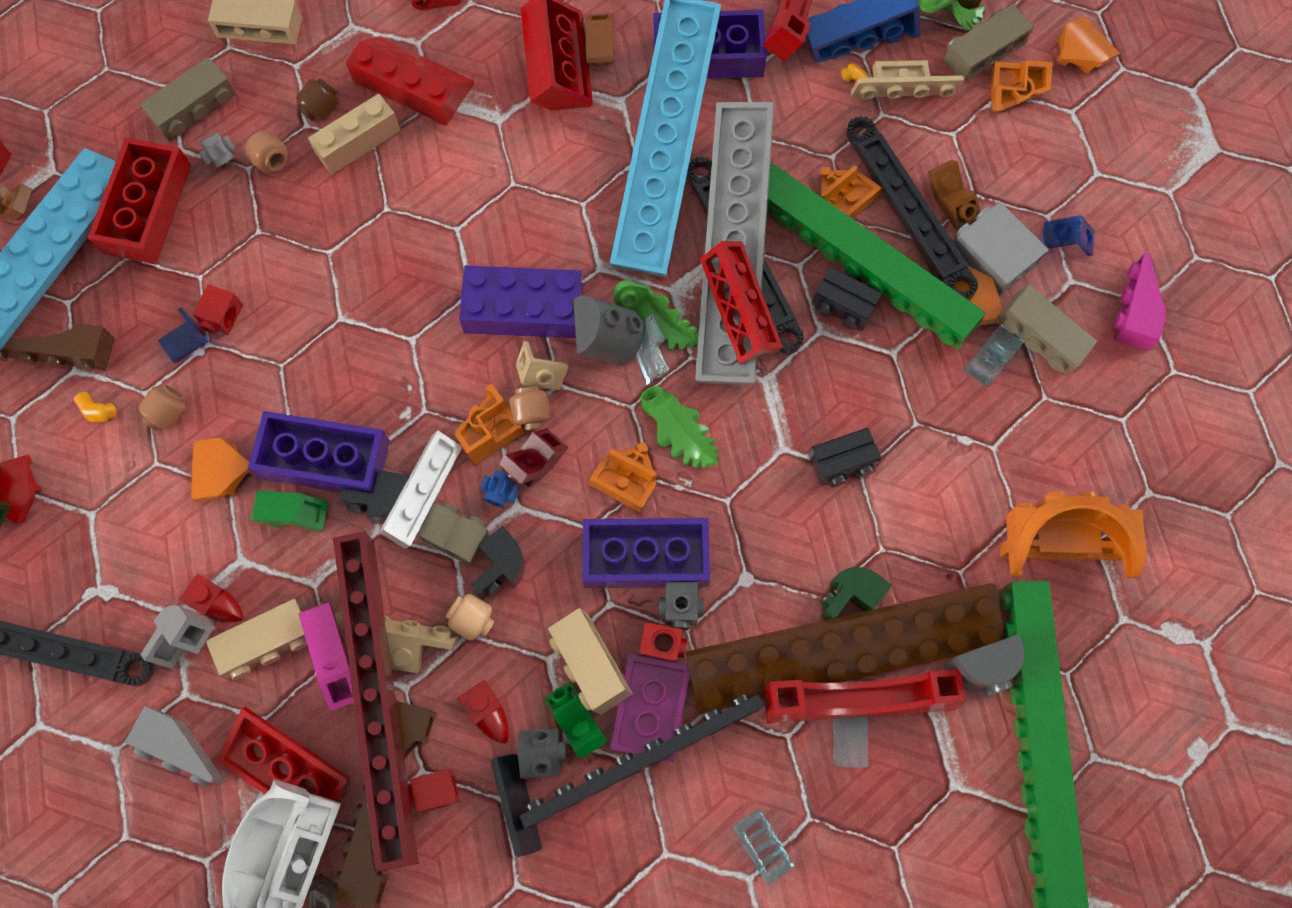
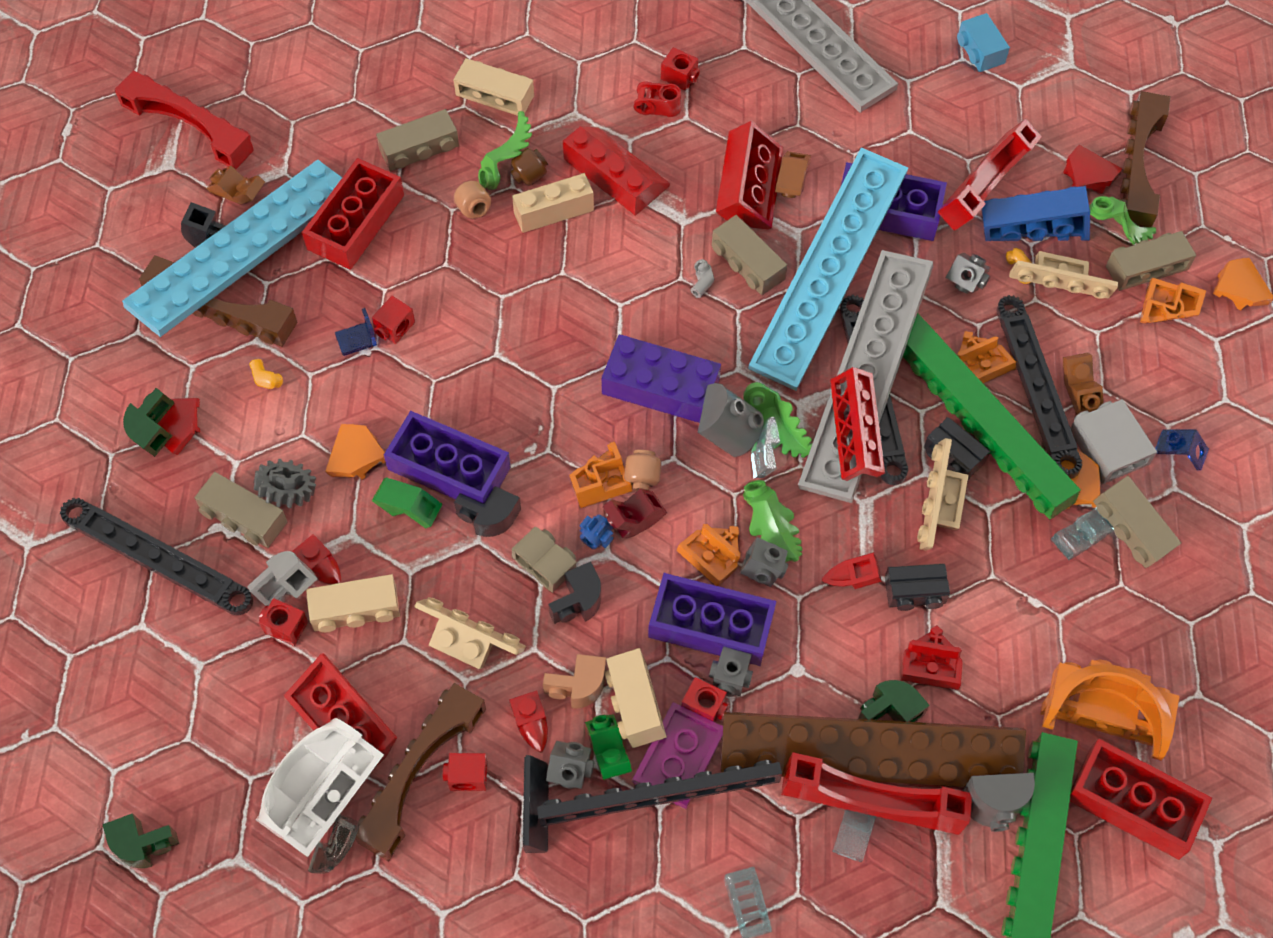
camera: 15 degrees right, 10 degrees down
light grey slope [125,706,224,787] -> none
nougat head [138,384,186,430] -> none
light grey gear [199,132,235,168] -> none
dark pink slope [298,602,354,711] -> none
dark red brick [333,531,419,872] -> none
white plate [379,430,462,549] -> none
light nougat head [445,594,494,641] -> none
tan bracket [516,341,568,390] -> none
dark pink slope [1113,253,1166,351] -> none
none -> dark tan brick [194,472,288,548]
none -> dark grey gear [254,459,316,508]
none -> red brick [259,598,308,646]
none -> bright green plant [478,111,532,190]
none -> nougat brick [543,654,606,709]
none -> light grey arm [690,259,715,298]
none -> dark tan brick [712,215,787,295]
none -> dark grey brick [740,537,788,587]
none -> red plate [822,552,882,589]
none -> red slope [901,625,962,690]
none -> tan bracket [917,438,968,551]
none -> brick [945,253,991,294]
none -> red brick [1069,738,1212,860]

